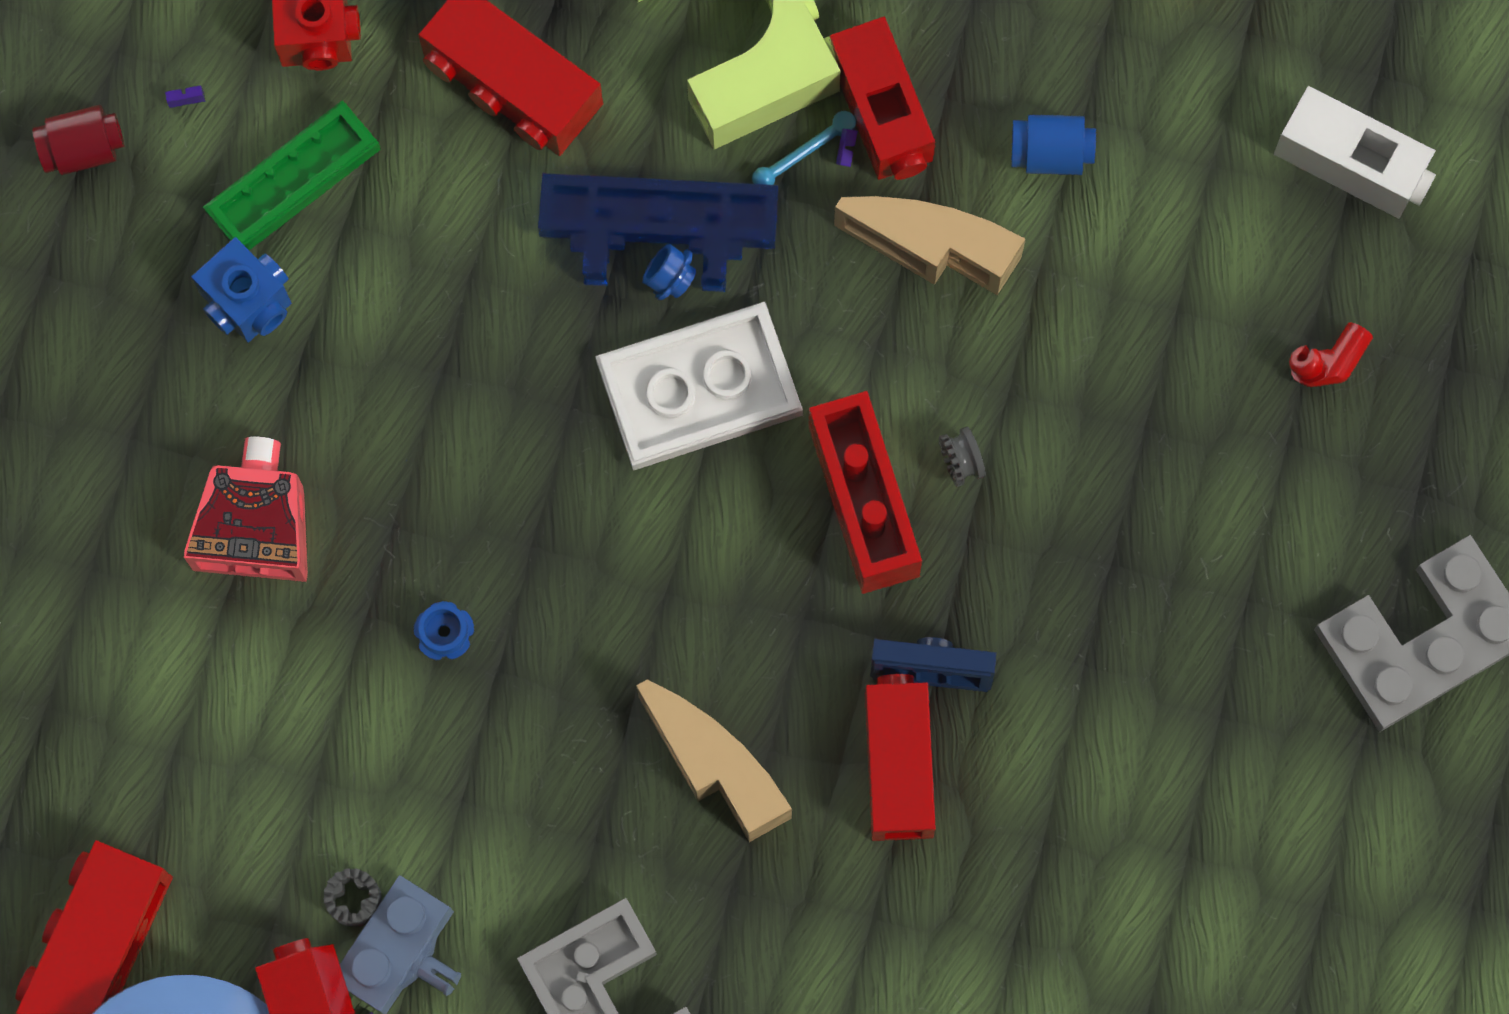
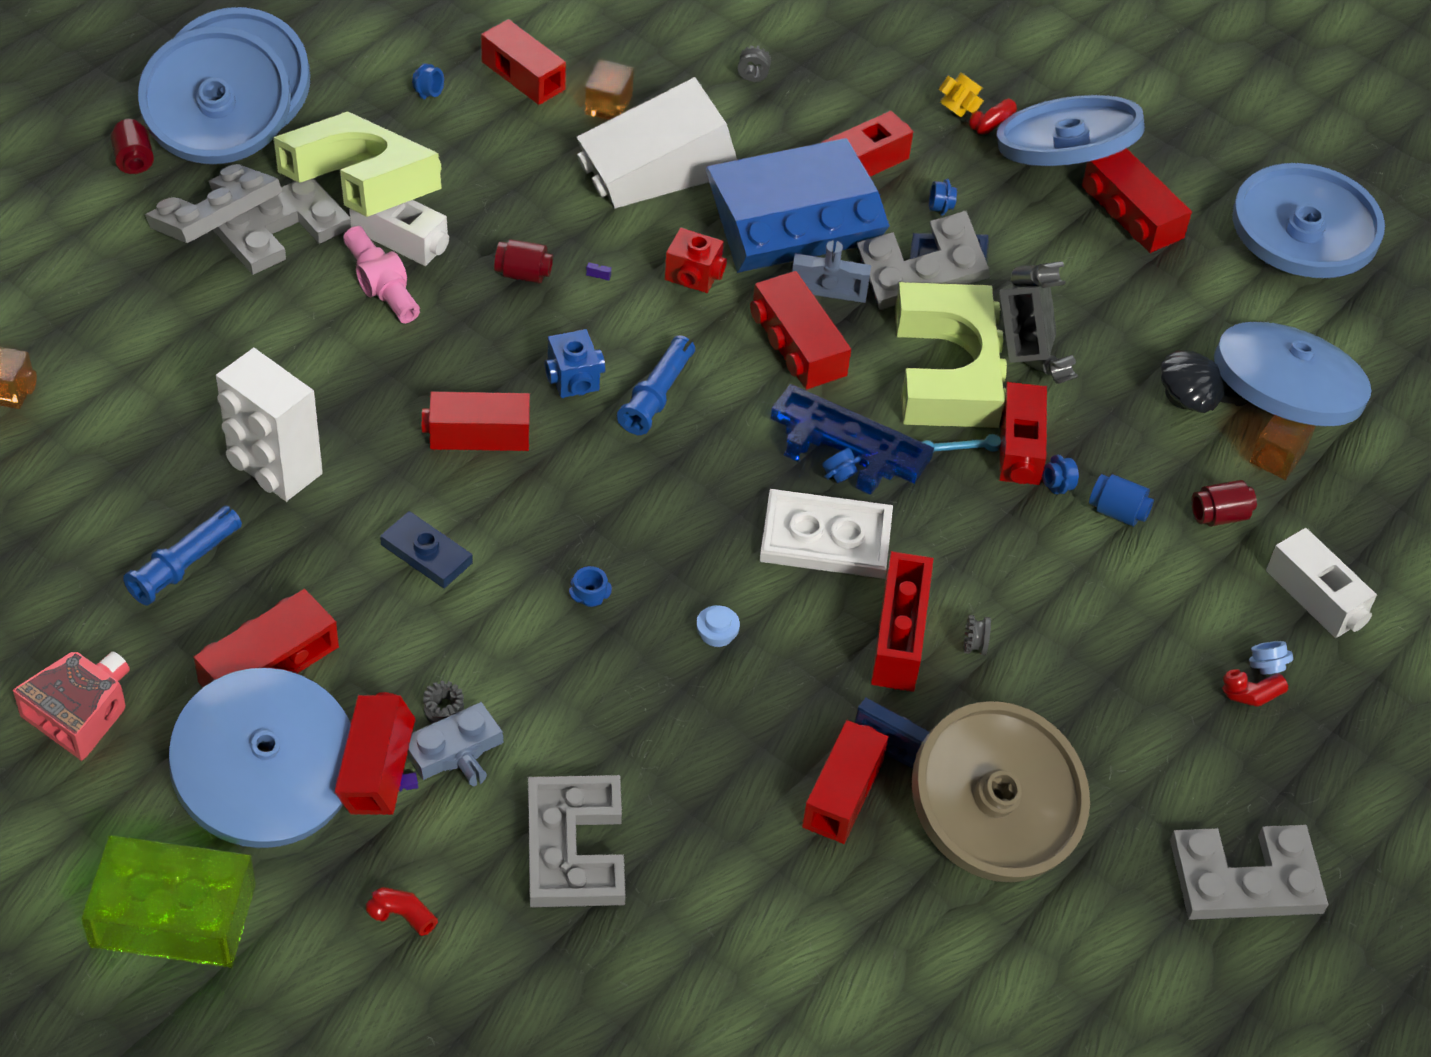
camera: 20 degrees right, 25 degrees down
torso [184,437,308,582] -> none
green plate [203,100,381,251] -> none
tan slope [636,680,792,842] -> none
tan slope [834,196,1025,295] -> none
dark purple piece [836,128,858,167] -> none
none -> dark blue plate [380,511,473,589]
none -> red brick [422,392,530,451]
none -> blue pin [617,336,695,435]
none -> light blue plate [696,605,740,647]
none -> dark tan dish [912,701,1090,882]
none -> blue plate [1042,454,1079,494]
none -> dark red brick [1191,480,1257,527]
none -> light blue plate [1249,641,1293,674]

